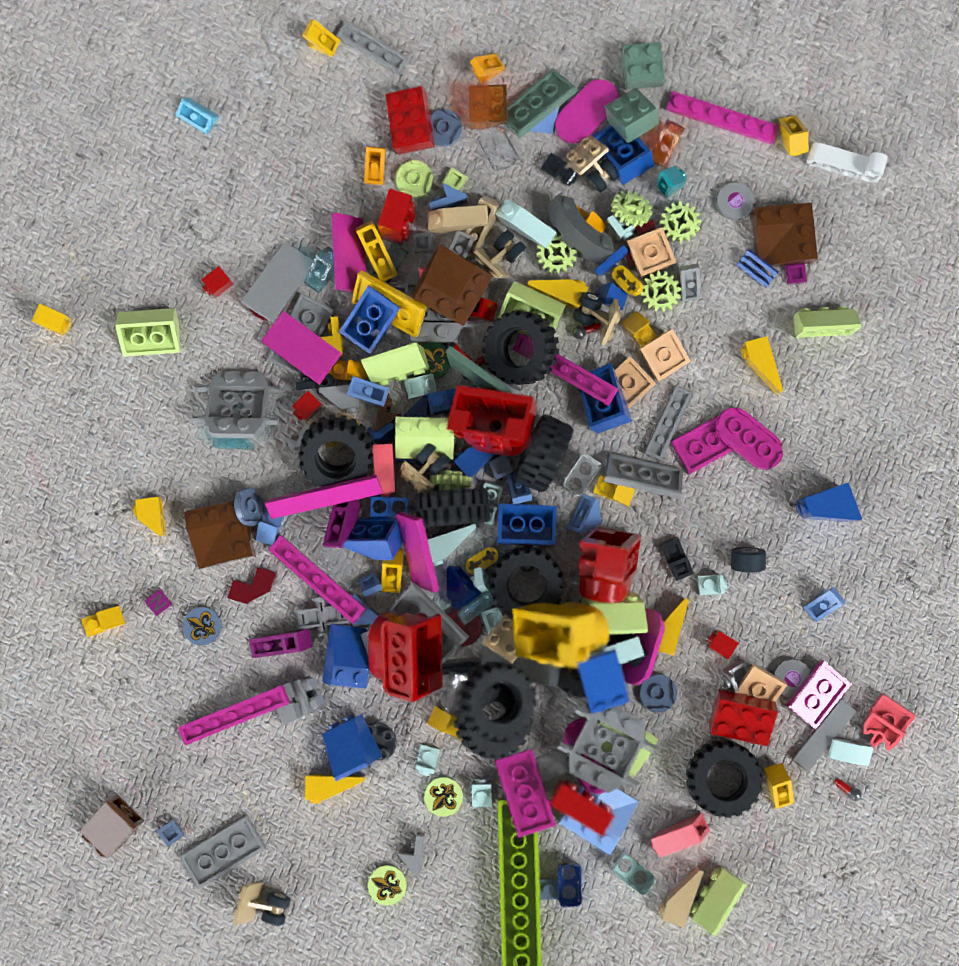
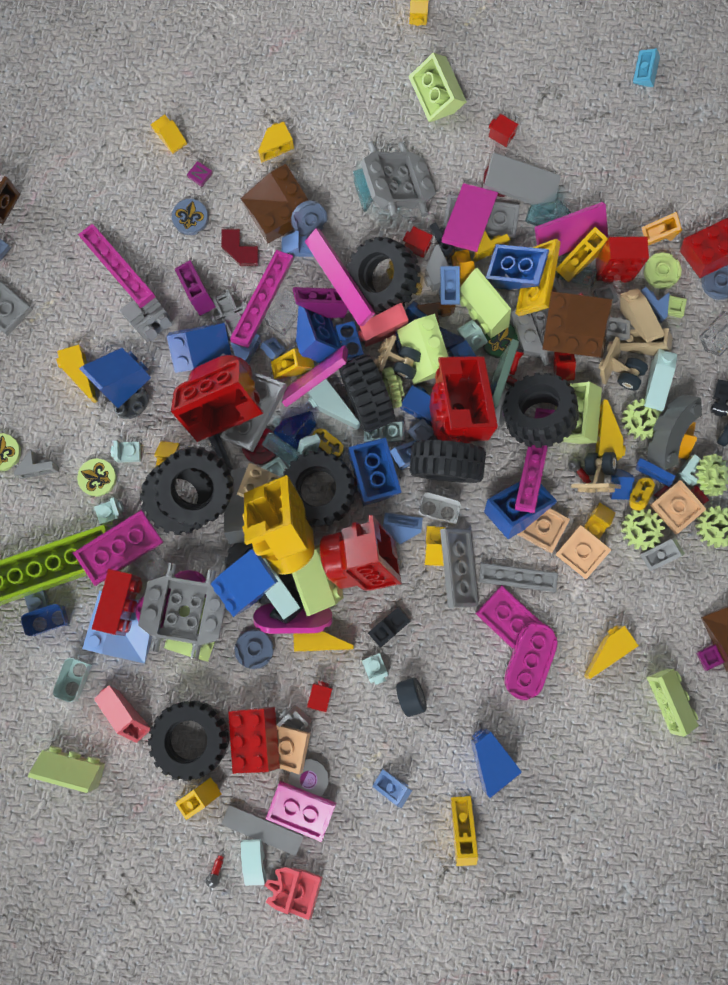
camera: 75 degrees right, 5 degrees down
tan slope [658,867,704,928] -> none
tile [736,249,779,288] -> none
none -> yellow slope [451,796,478,866]

